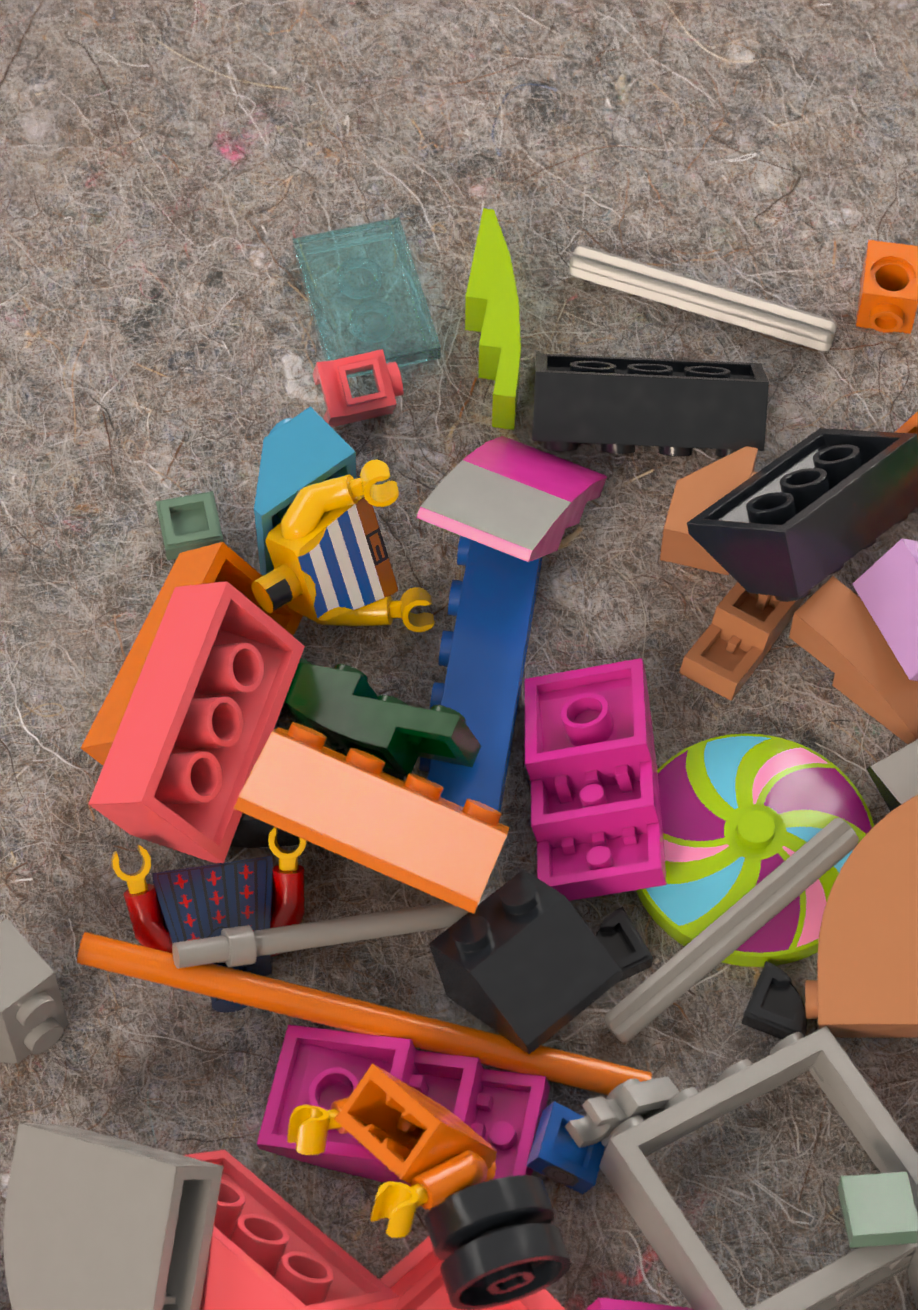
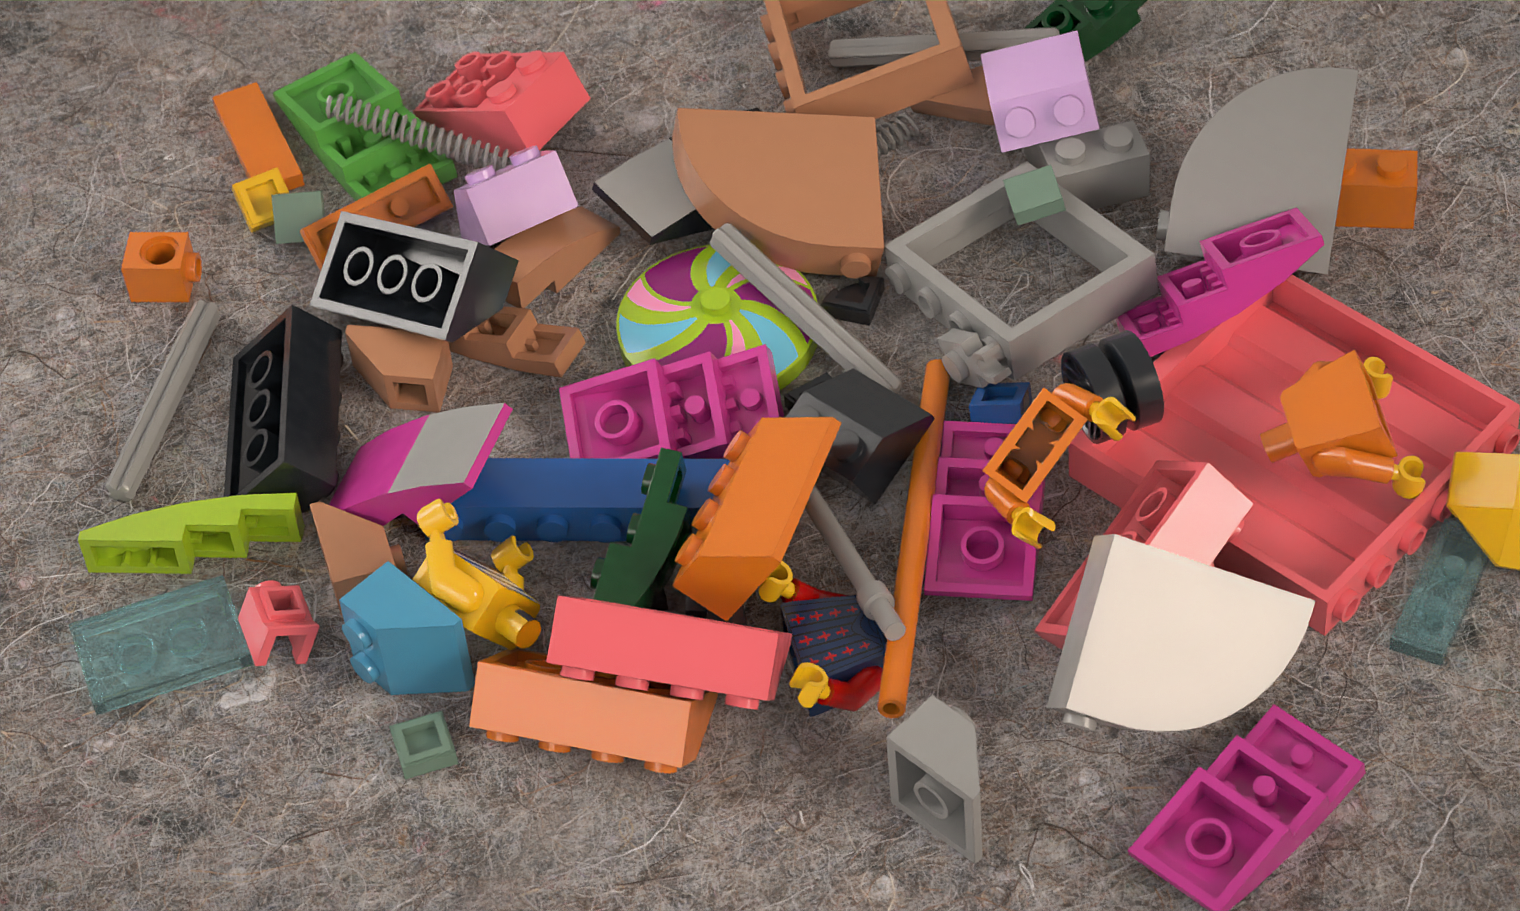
camera: 90 degrees left, 10 degrees down
none -> nougat slope [309,501,408,616]

